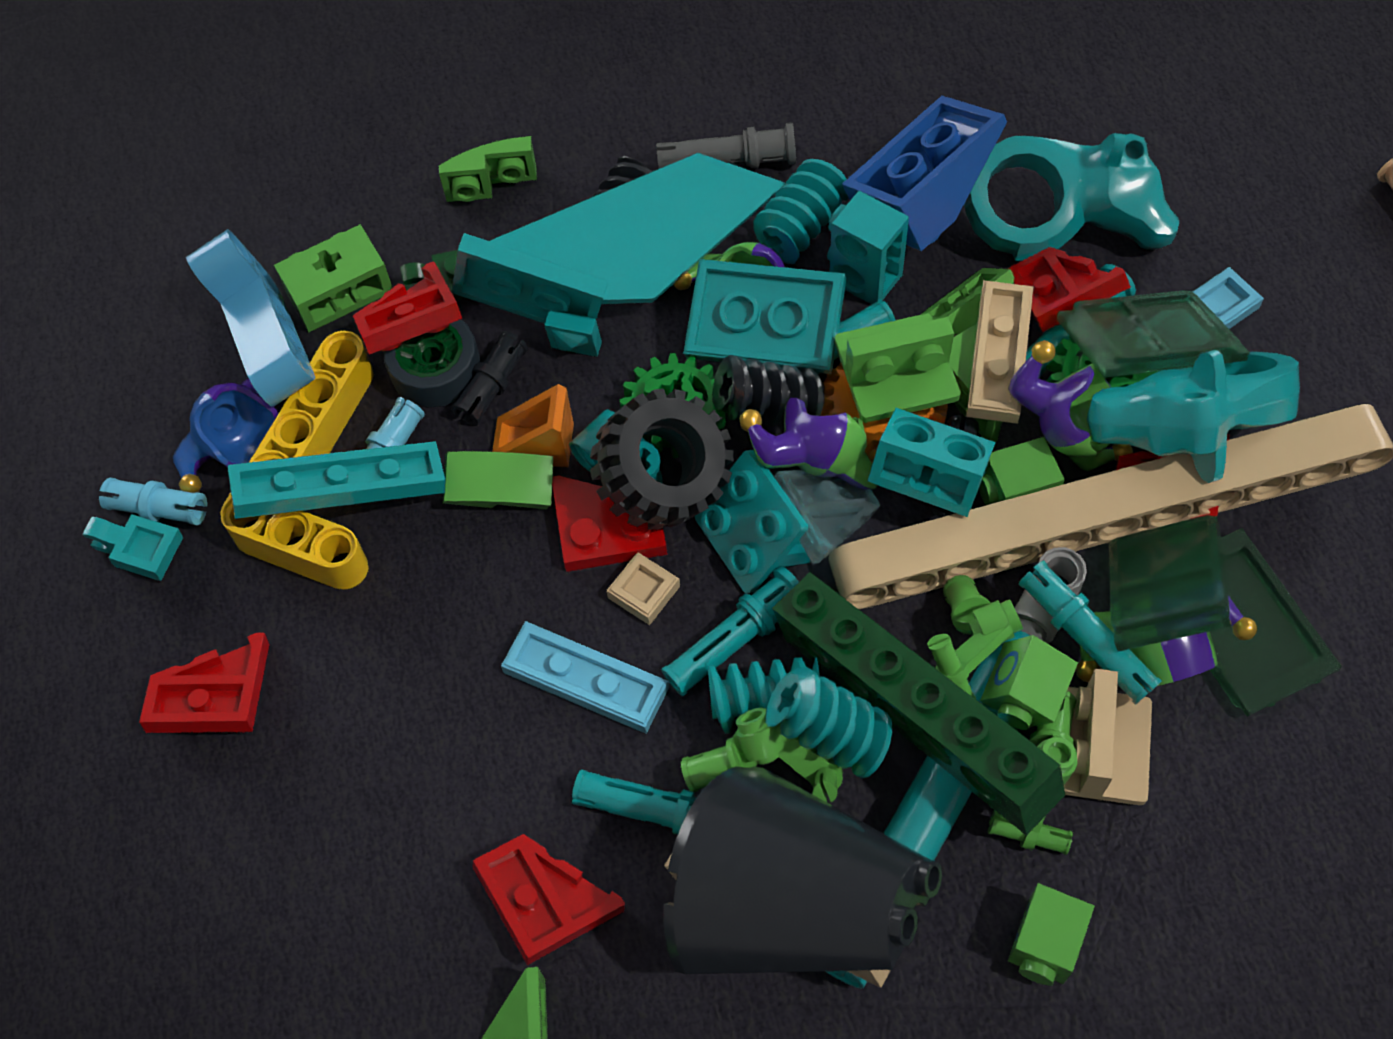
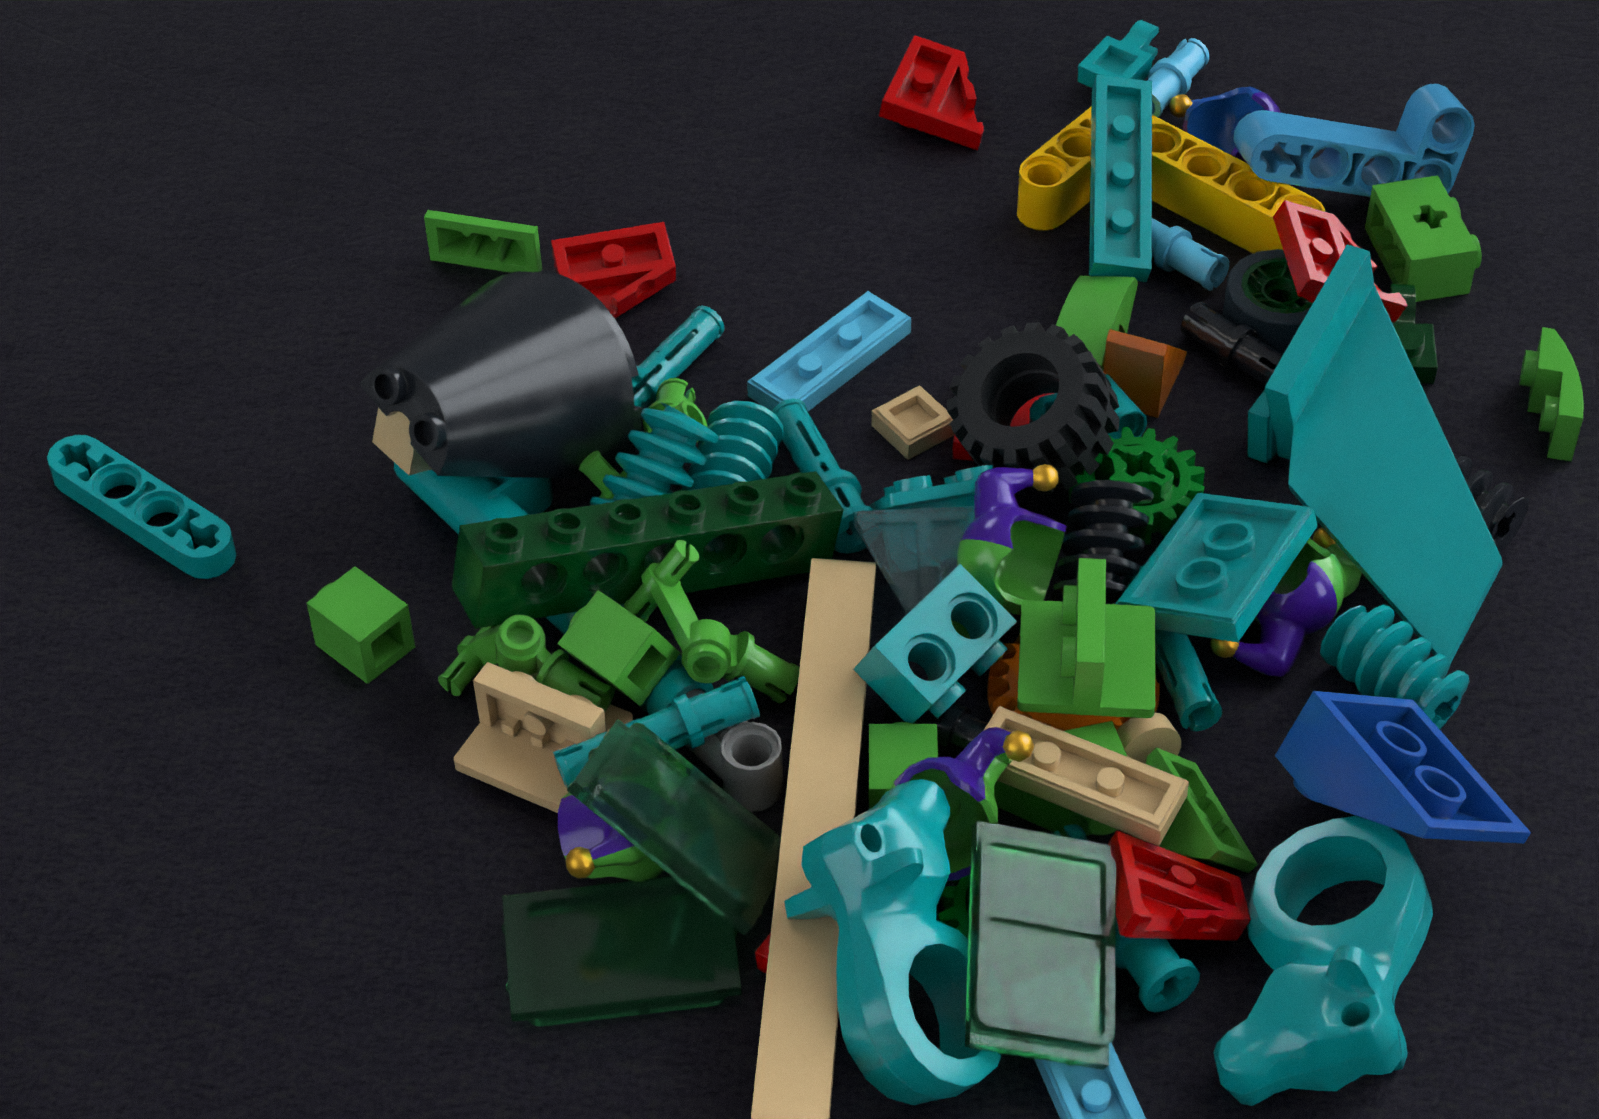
camera: 105 degrees right, 15 degrees down
dark grey pin [656,123,796,169] -> none
teal brick [827,191,909,305] -> none

